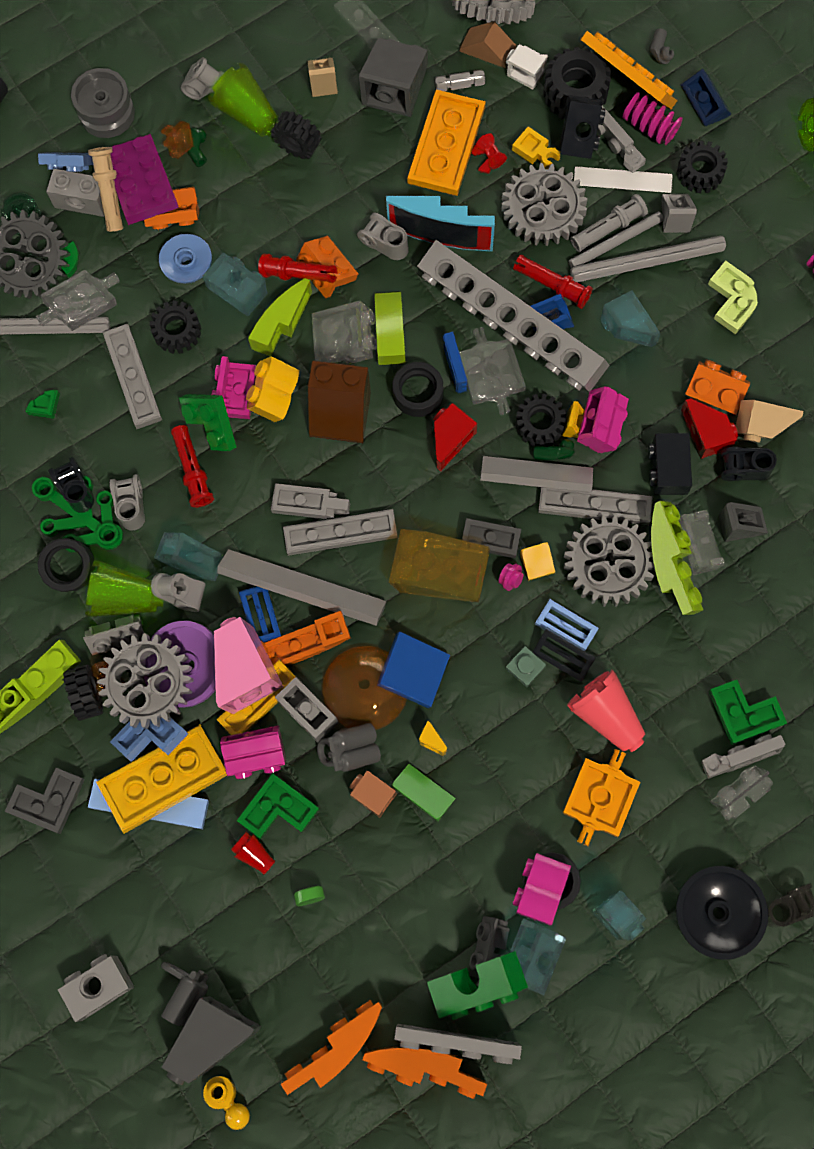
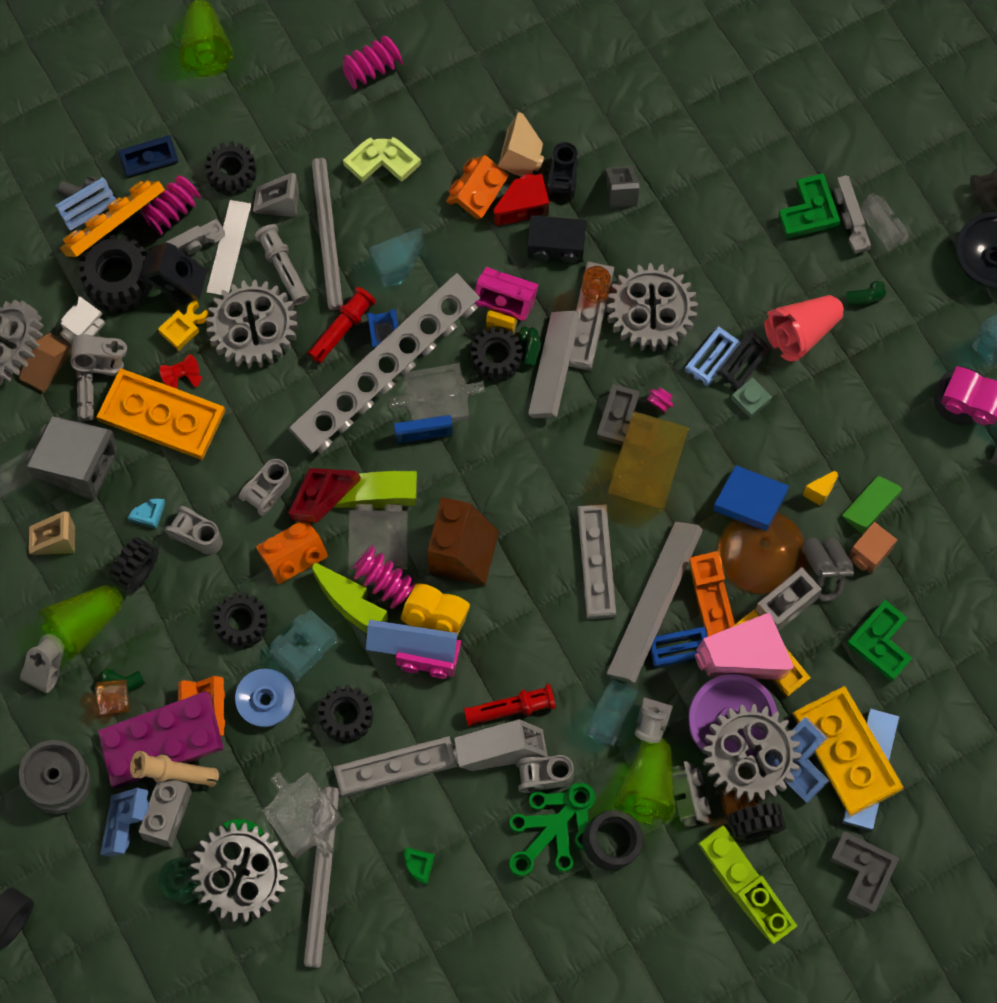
camera: 90 degrees left, 5 degrees down
black piece [48,456,94,513] -> none
green plate [179,394,237,451] -> none
dark pink brick [220,725,286,779] -> none
red cone [231,832,275,875] -> none
red pin [258,254,338,283] -> none
light grey hinge [271,484,351,519] -> none
bright green tile [294,886,325,906] -> none
slope [386,196,495,251] -> none
black tyre [392,362,443,417] -> none
red slope [434,403,477,471] -> none
yellow slope [520,542,555,581] -> none
light orange plate [563,749,640,847] -> none
light grey bar [568,211,664,268] -> none
lime slope [651,501,703,615] -> none
clear hinge [679,510,725,575] -> none
none -> light blue tile [55,177,116,231]
none -> light grey piece [71,334,127,376]
none -> medium azure tile [128,498,165,529]
none -> light grey piece [164,505,223,555]
none -> black tyre [213,592,268,649]
none -> dark red wing [288,468,361,522]
none -> dark pink piece [351,545,416,609]
none -> medium blue tile [366,620,458,663]
none -> light grey slope [453,719,548,771]
none -> clear orange wheel [582,266,611,303]
none -> dark green arm [846,281,886,306]

